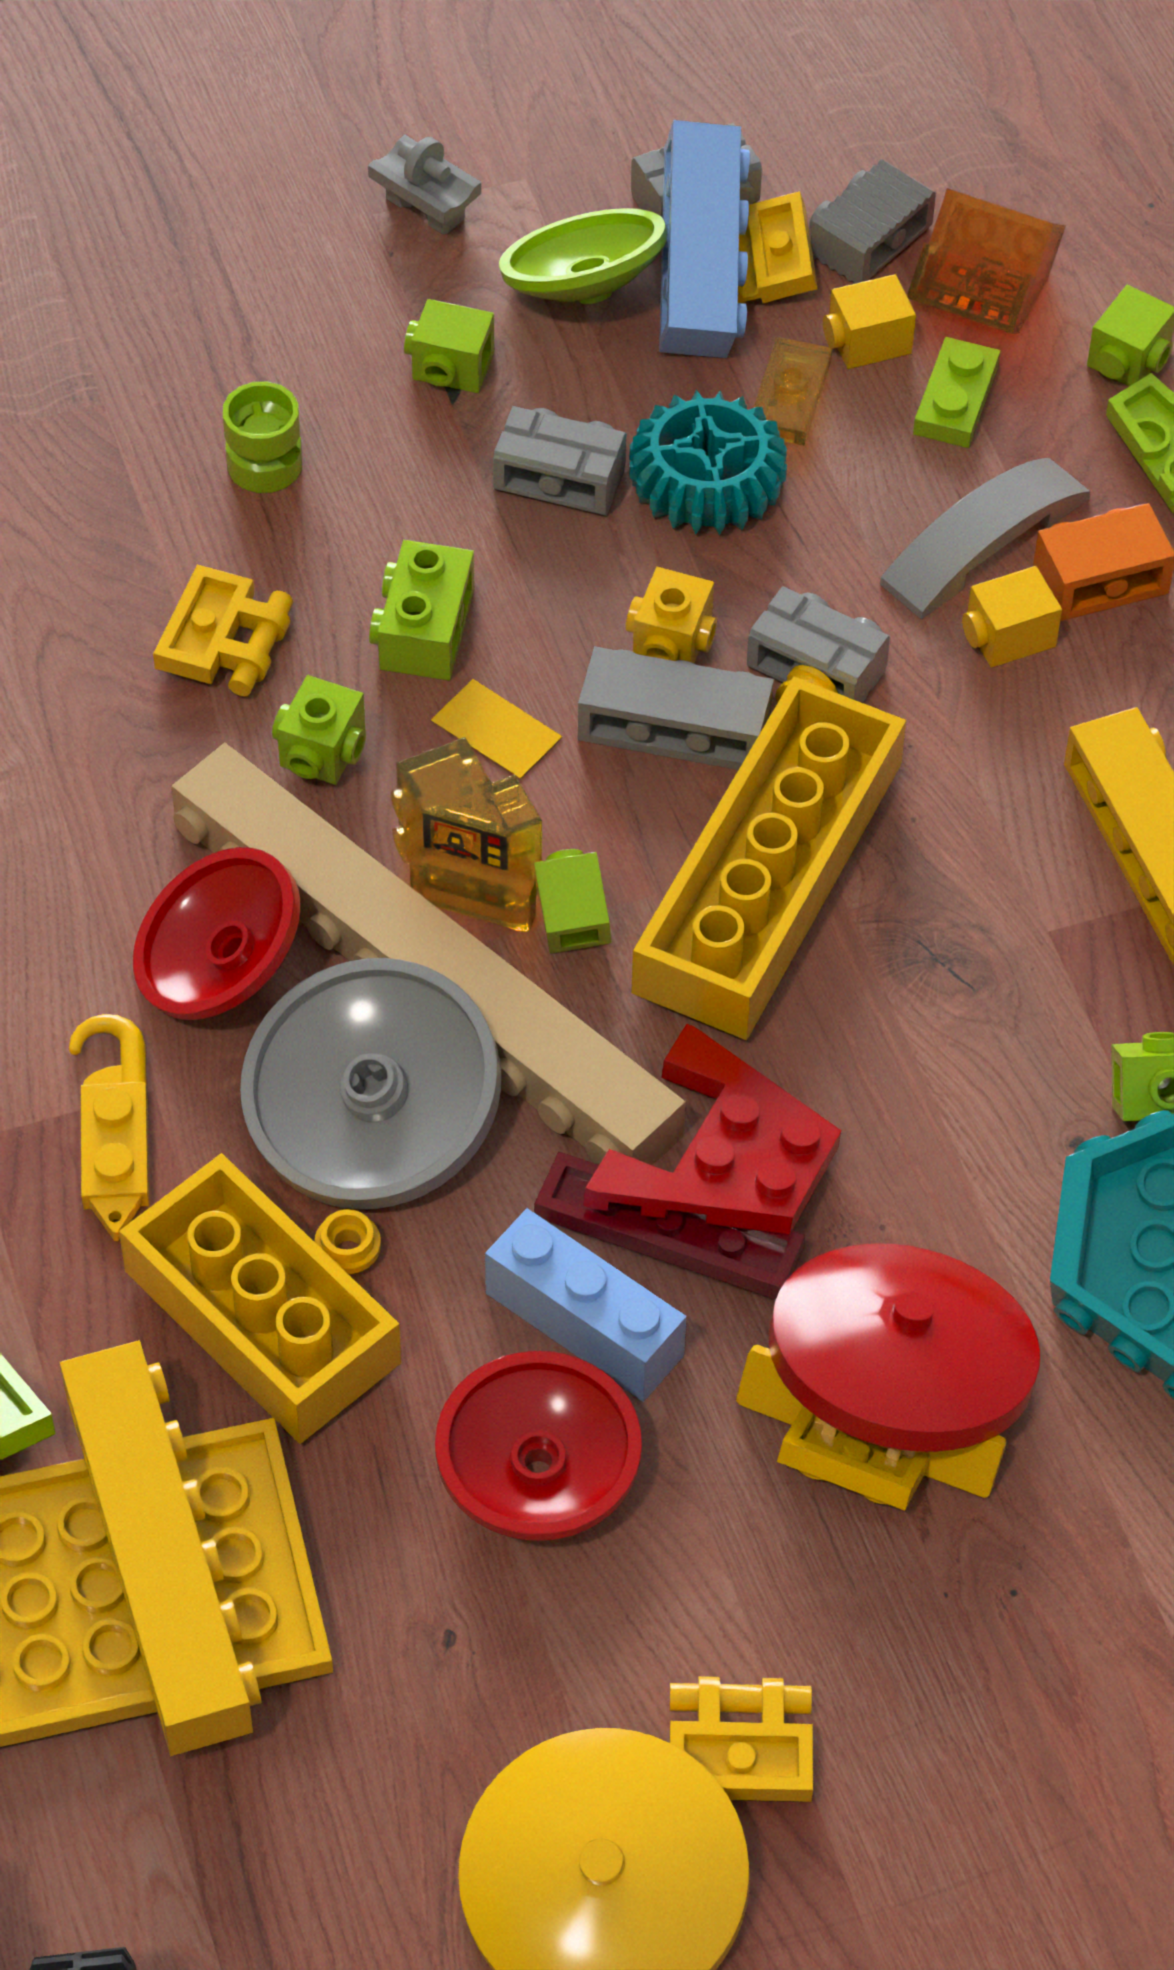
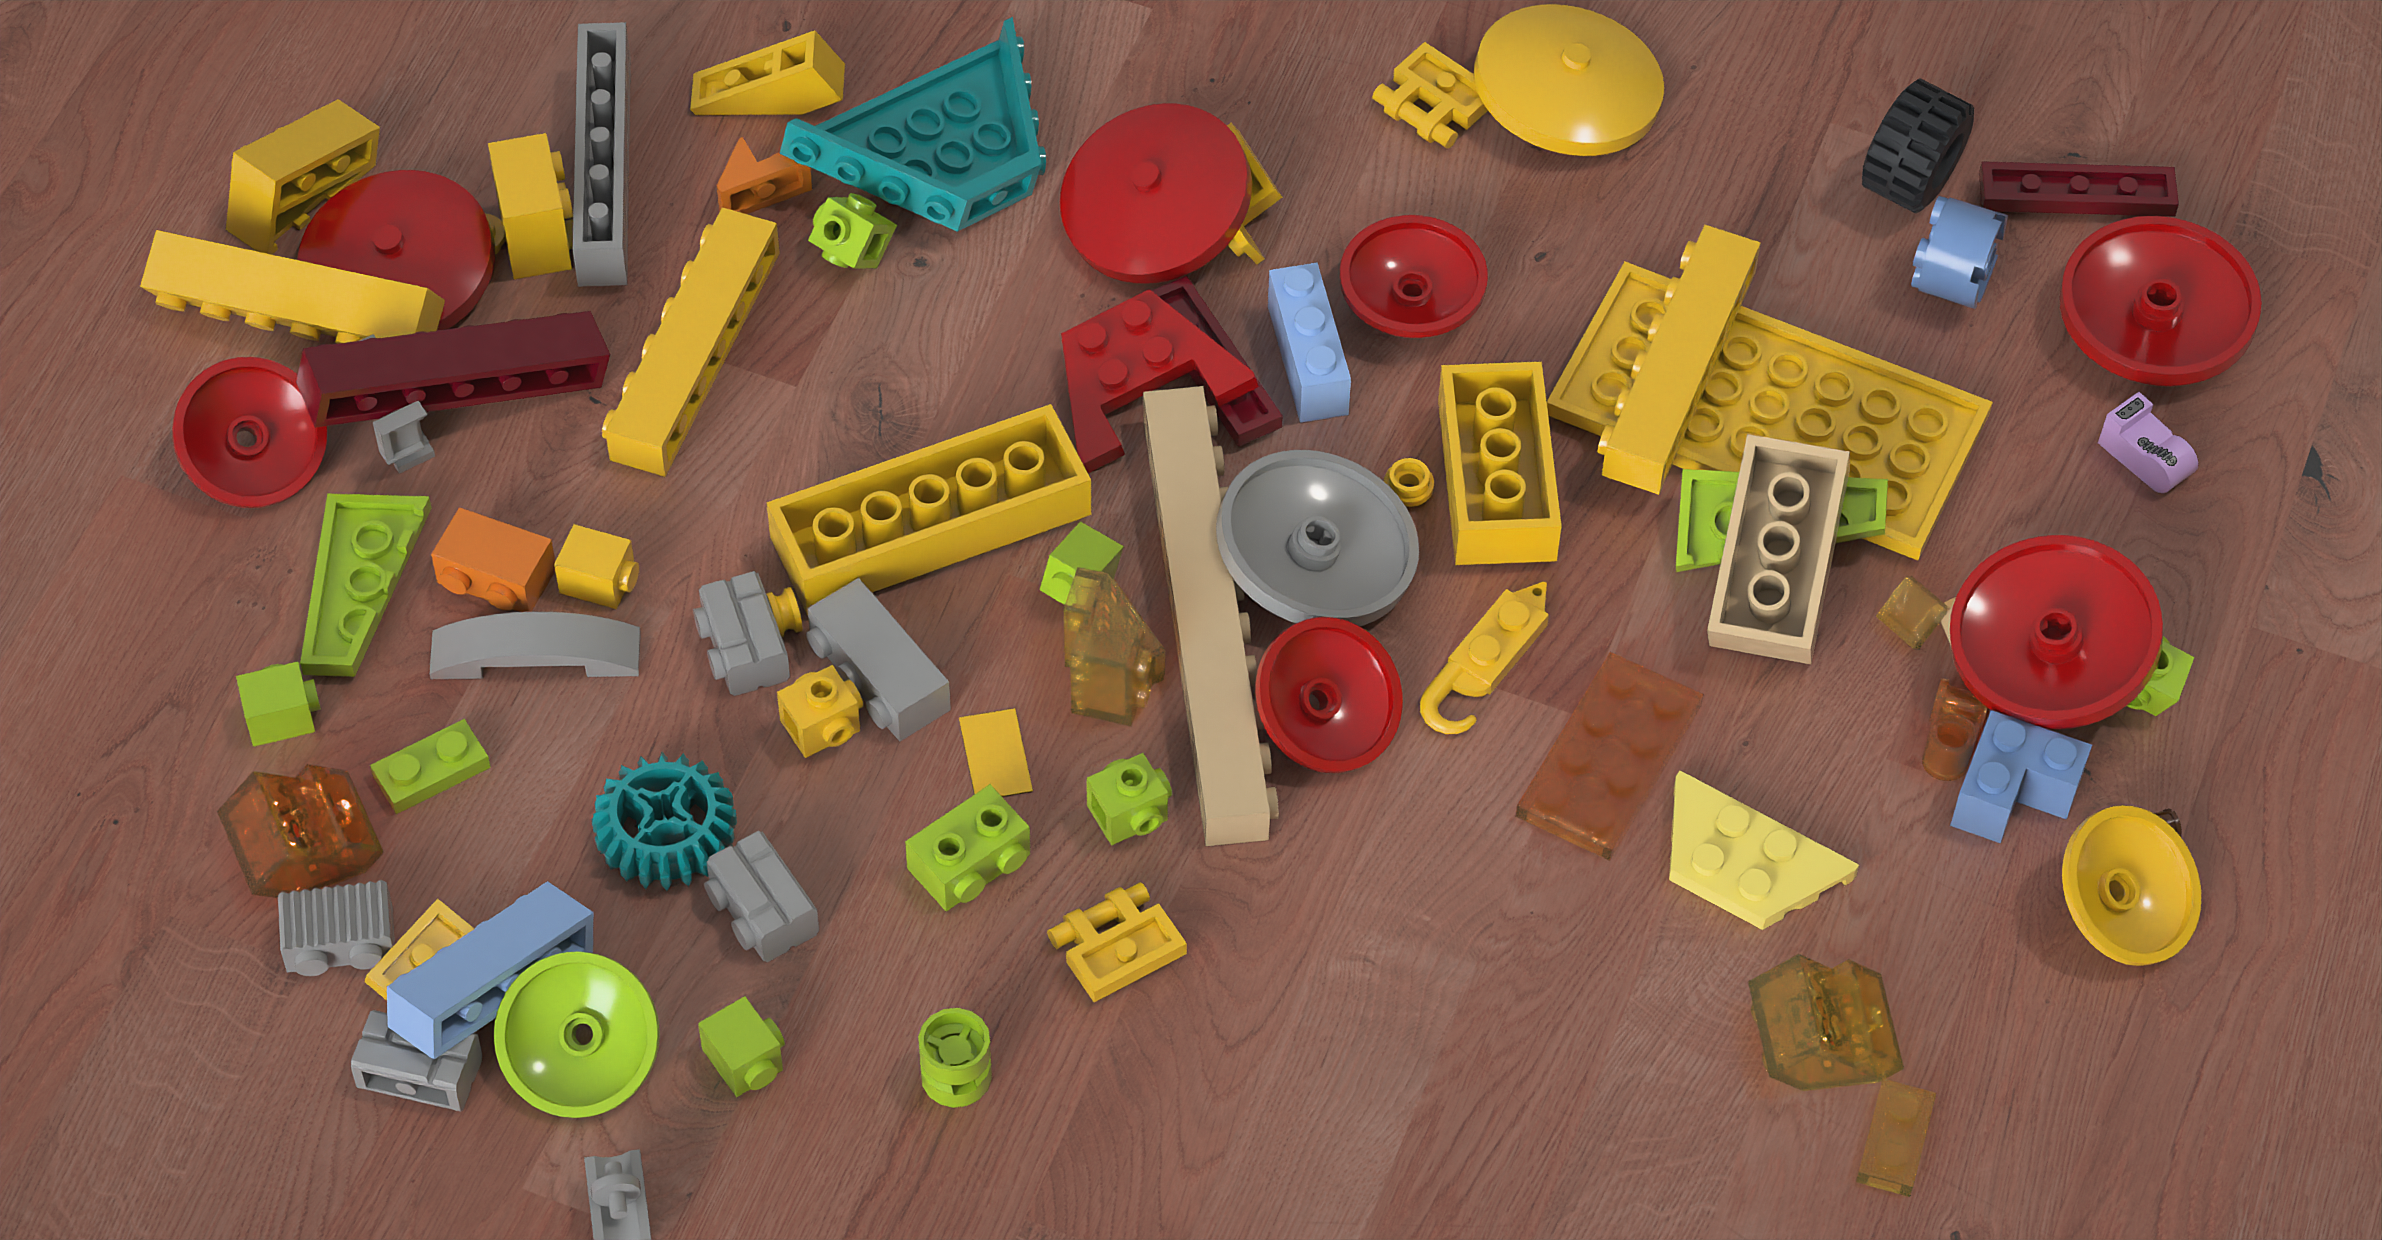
camera: 140 degrees left, 0 degrees up
clear yellow plate [753,337,833,446] -> none
yellow brick [823,274,916,369] -> none

